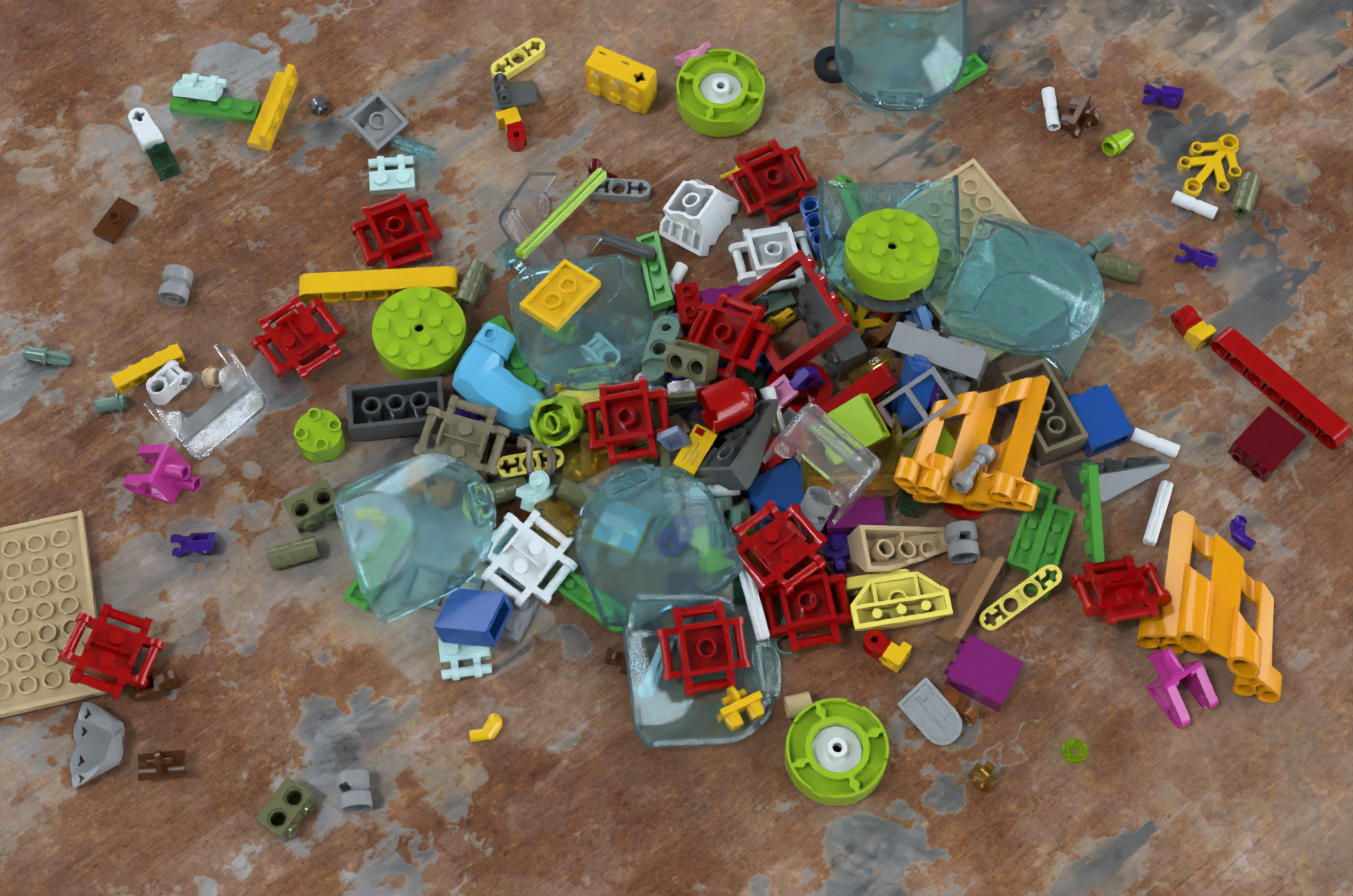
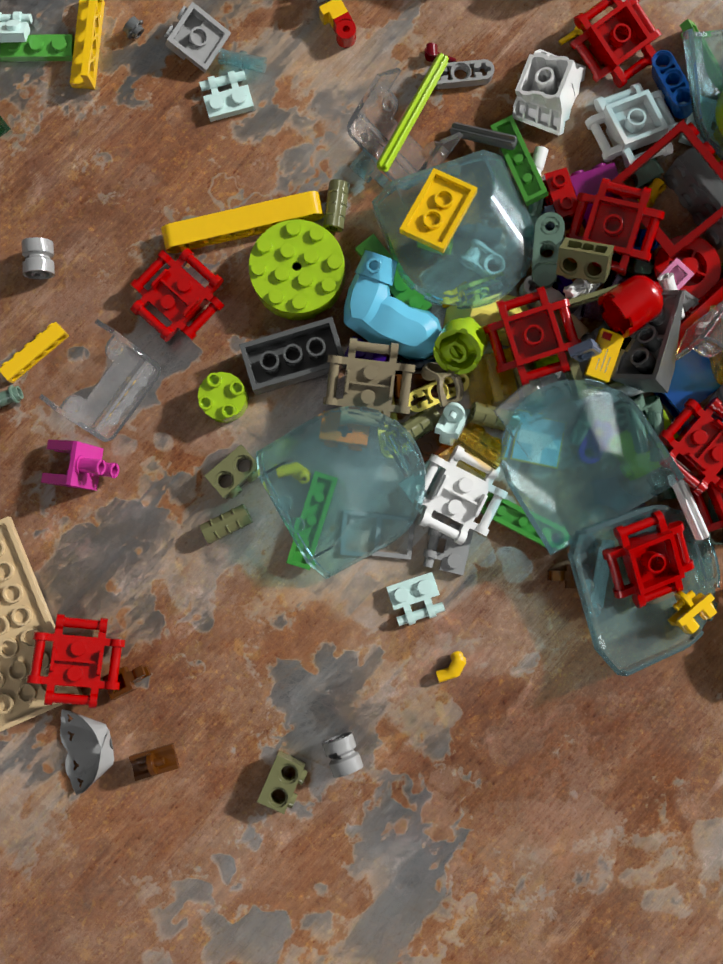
camera: 10 degrees left, 20 degrees up
white piece [146,360,193,405] -> none
dark purple plate [170,532,216,556] -> none
tan plate [201,365,222,388] -> none
red brick [350,191,443,269] -> none
blue brick [434,588,513,648] -> none
dark purple plate [789,367,825,391] -> none

